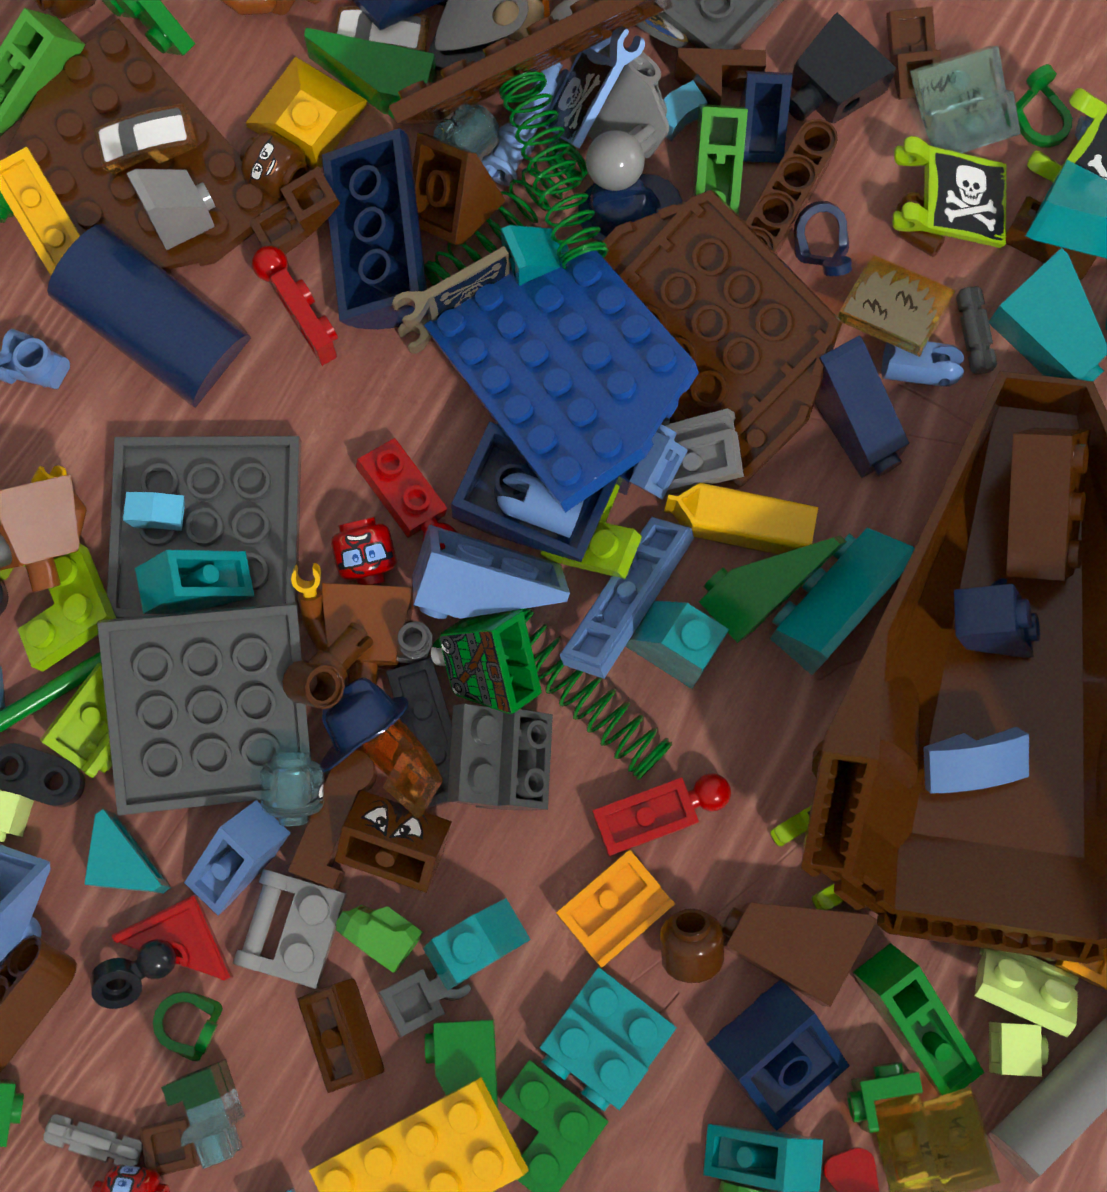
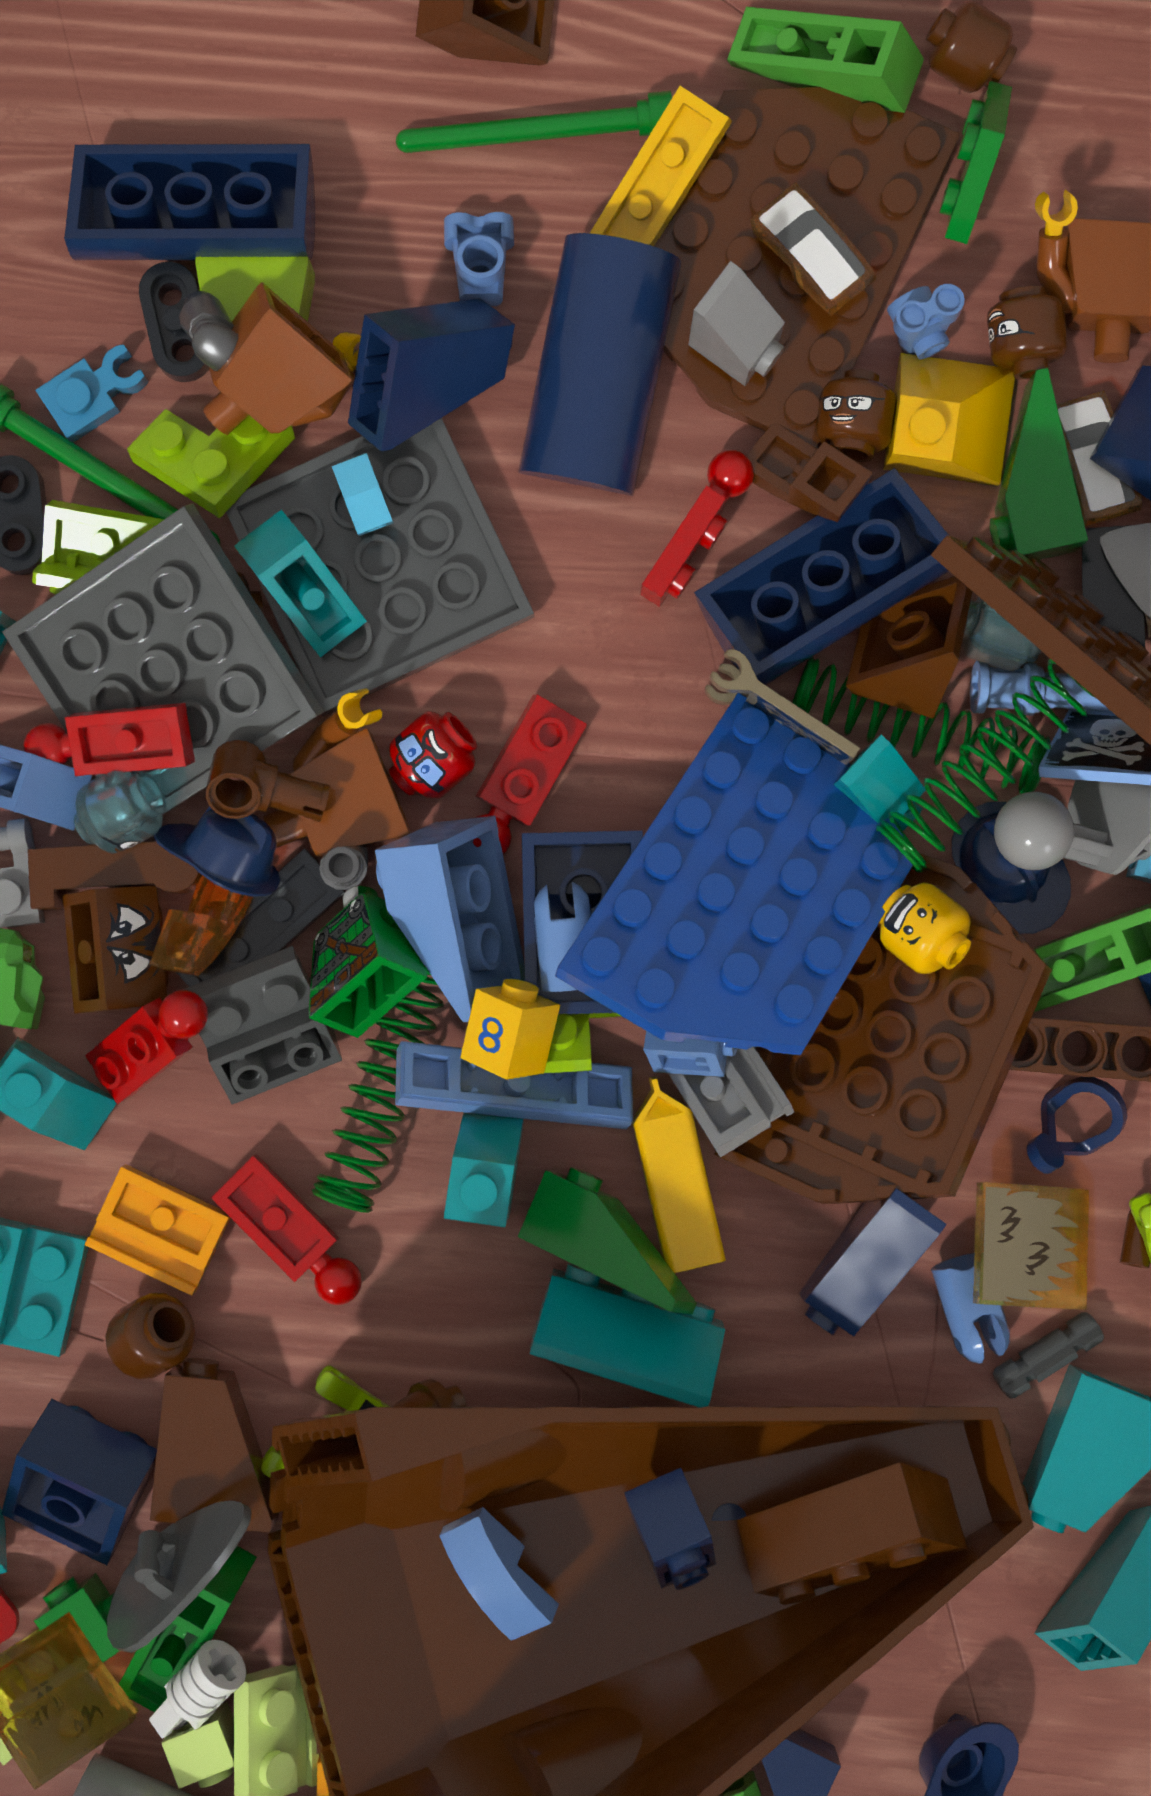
camera: 75 degrees right, 10 degrees up
none -> red plate [23,703,195,776]
none -> red plate [85,990,208,1105]
none -> dark grey shield [107,1500,252,1653]
none -> white hinge [149,1640,246,1738]
none -> dark blue slope [348,298,515,451]
none -> yellow brick [460,979,560,1080]
none -> yellow head [879,883,971,974]
none -> medium blue plate [887,284,965,360]
none -> reddish brown head [987,286,1067,379]

